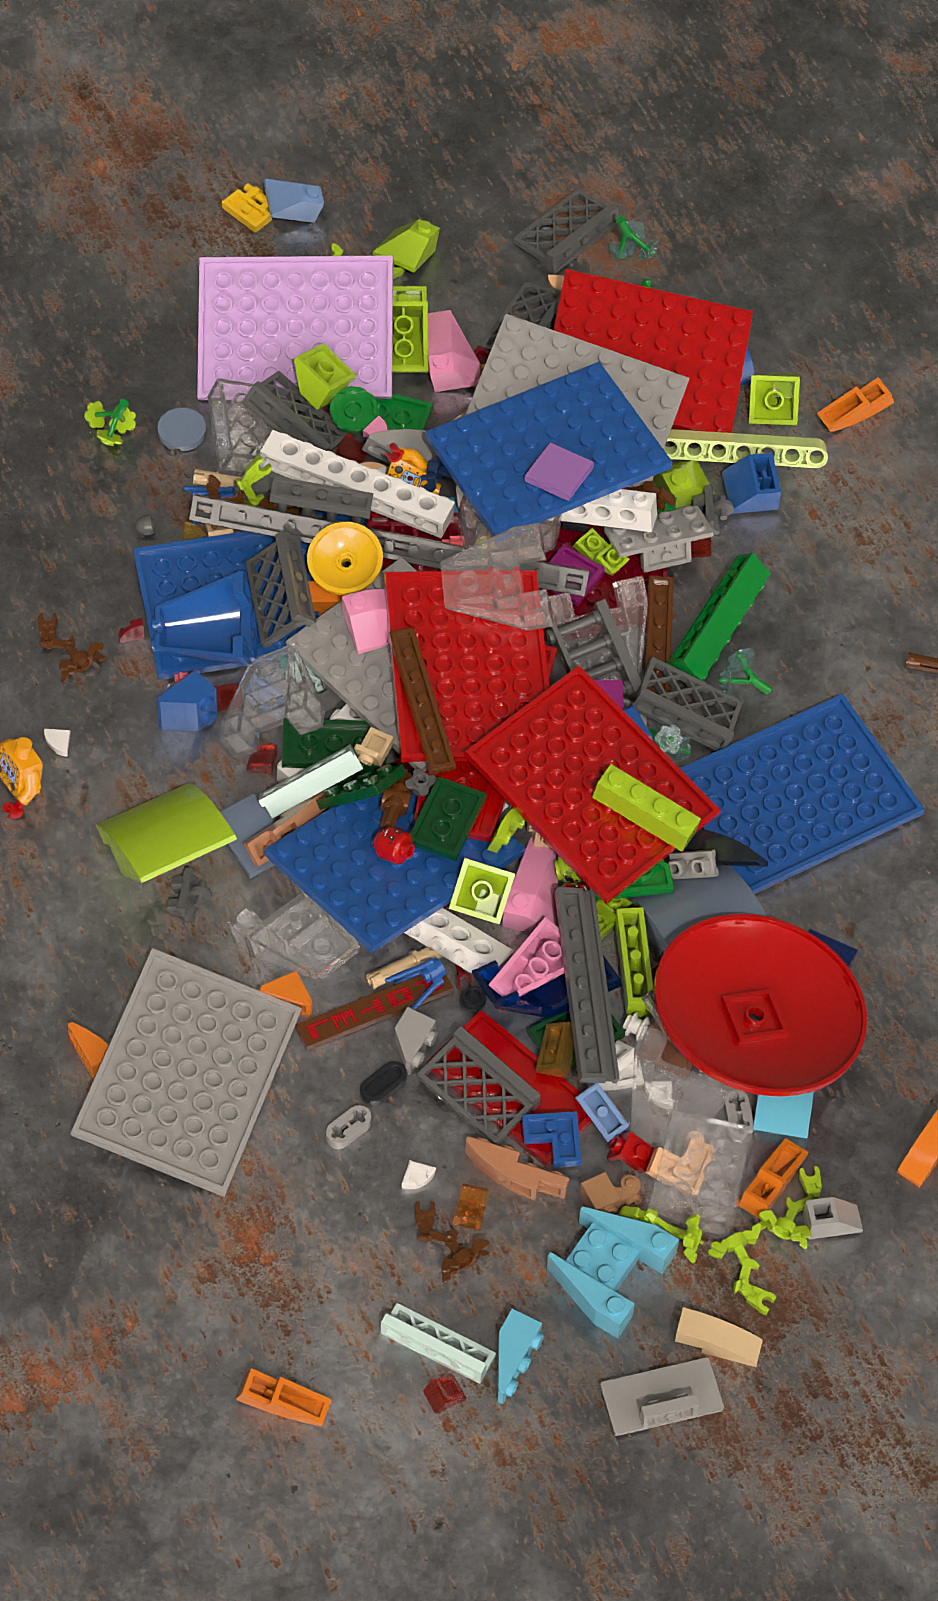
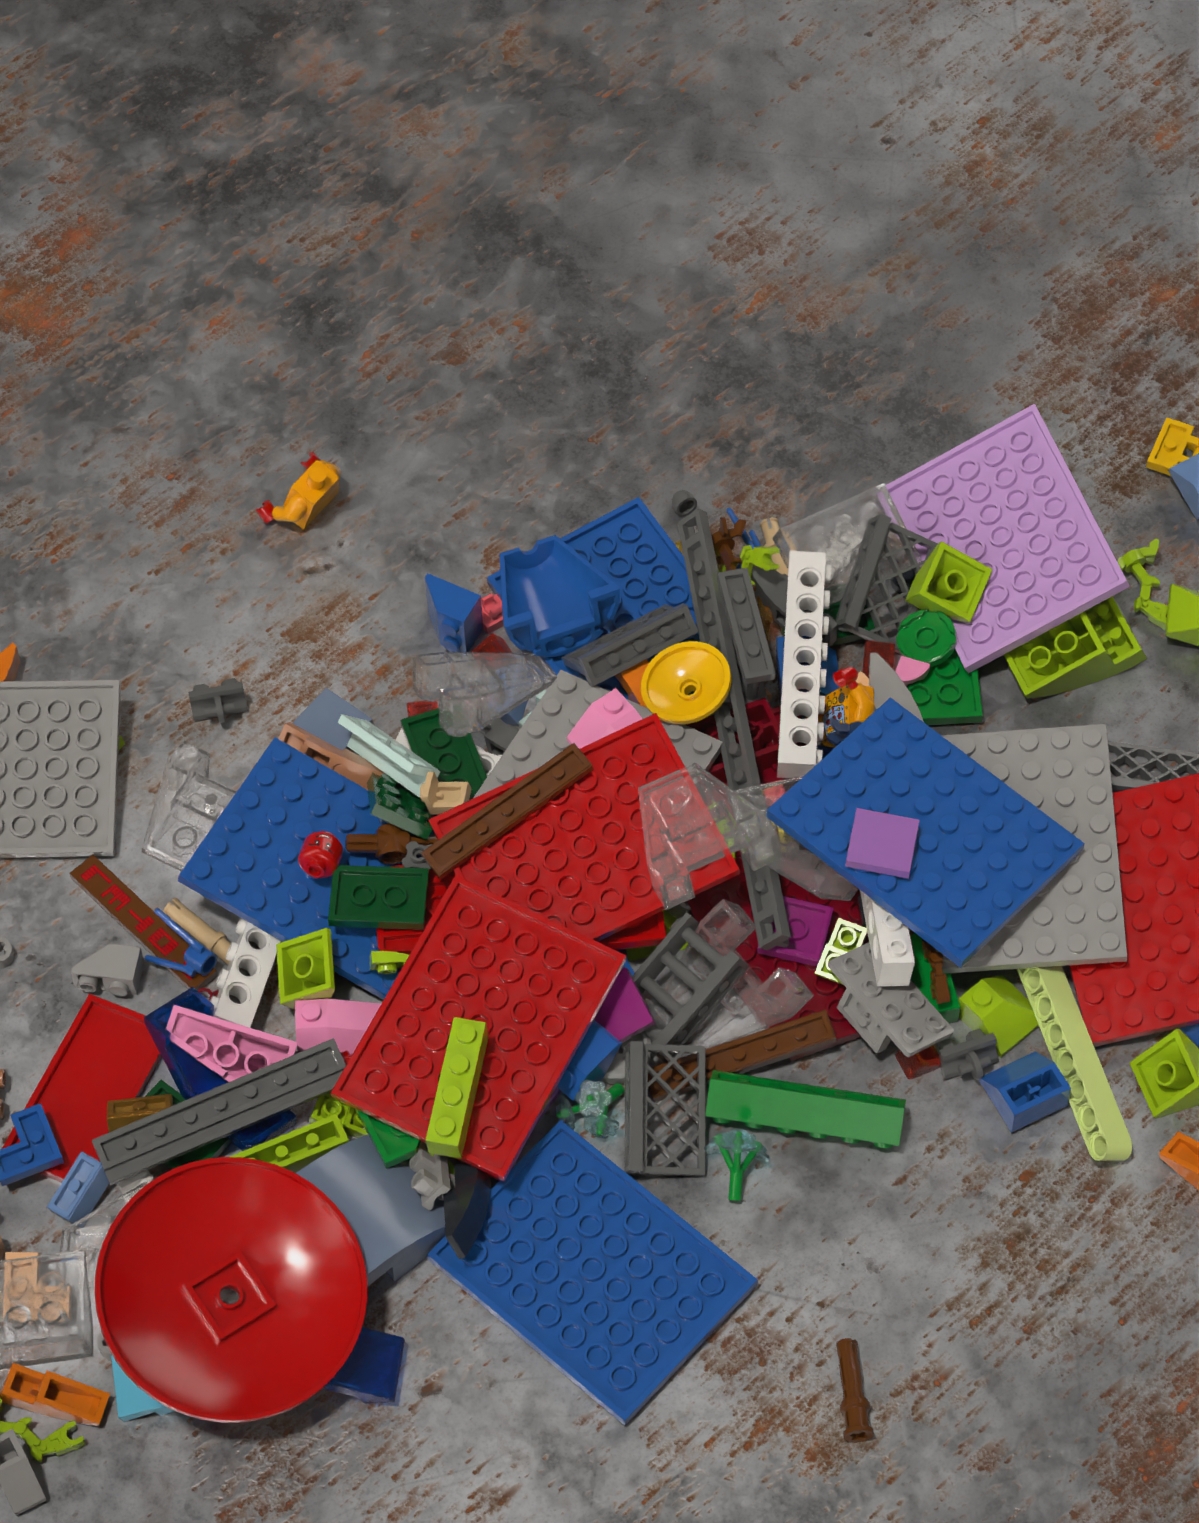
camera: 75 degrees right, 0 degrees up
reddish brown piece [38,613,106,683] -> none
white tile [44,729,71,757] -> none
lime plant [84,399,136,446] -> none
lime slope [96,783,237,883] -> none
dark red tile [118,618,145,643] -> none
sand blue tile [158,408,206,451] -> none
orange slope [260,971,313,1018] -> none
black tile [360,1061,407,1106] -> none
dark grey fence [417,1026,541,1145] -> none
bright pink wedge [428,310,481,392] -> none
red bracket [607,1131,655,1173] -> none

